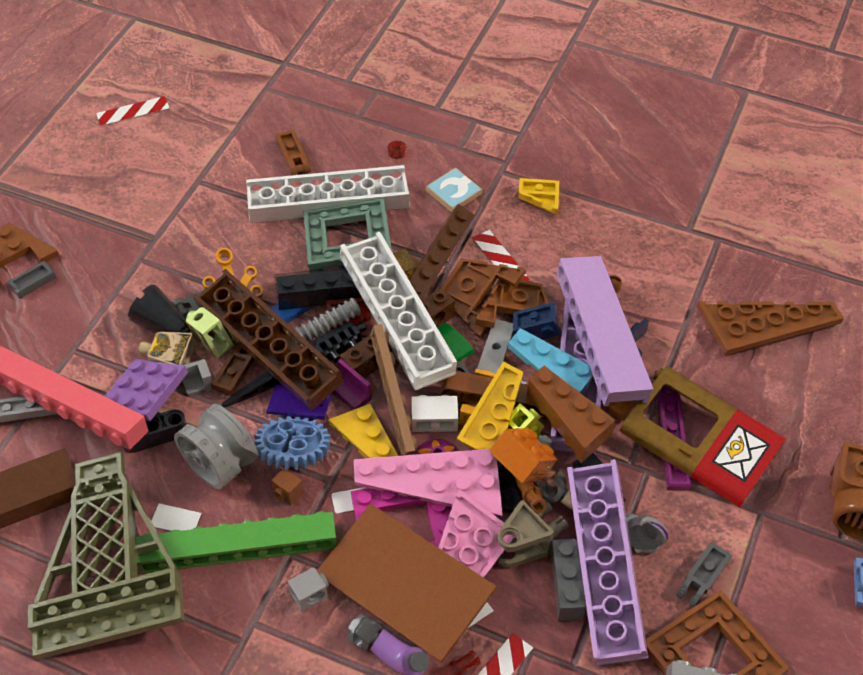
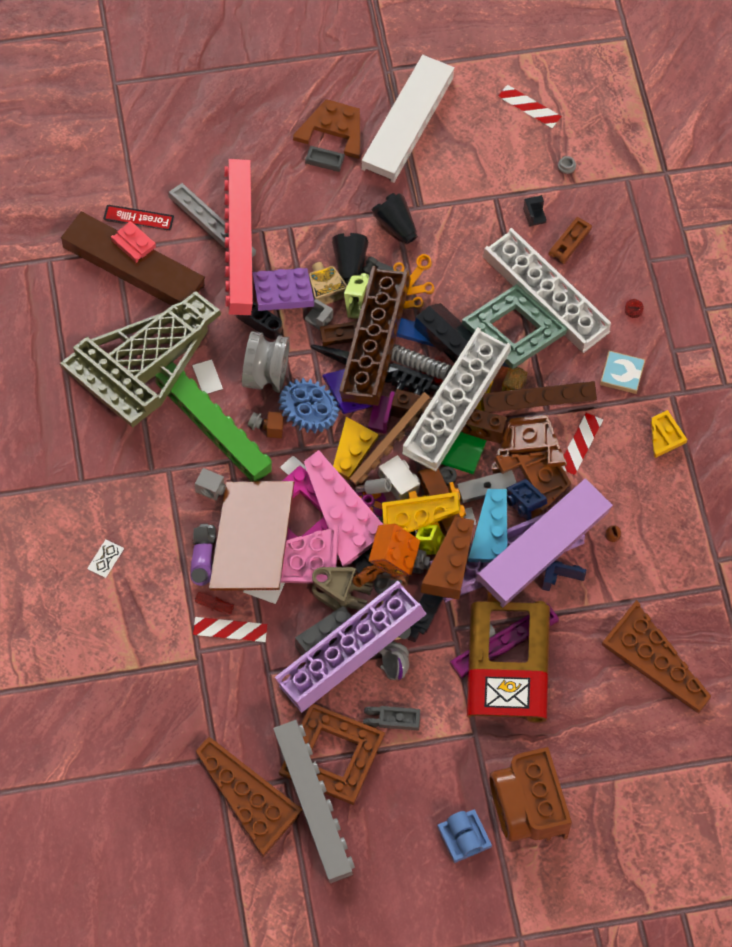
camera: 55 degrees right, 10 degrees up
none -> light grey plate [248,412,264,430]
none -> light grey piece [355,478,392,494]
none -> white tile [362,55,455,183]
none -> black cone [371,193,418,245]
none -> black panel [523,195,547,227]
none -> light grey plate [558,156,576,174]

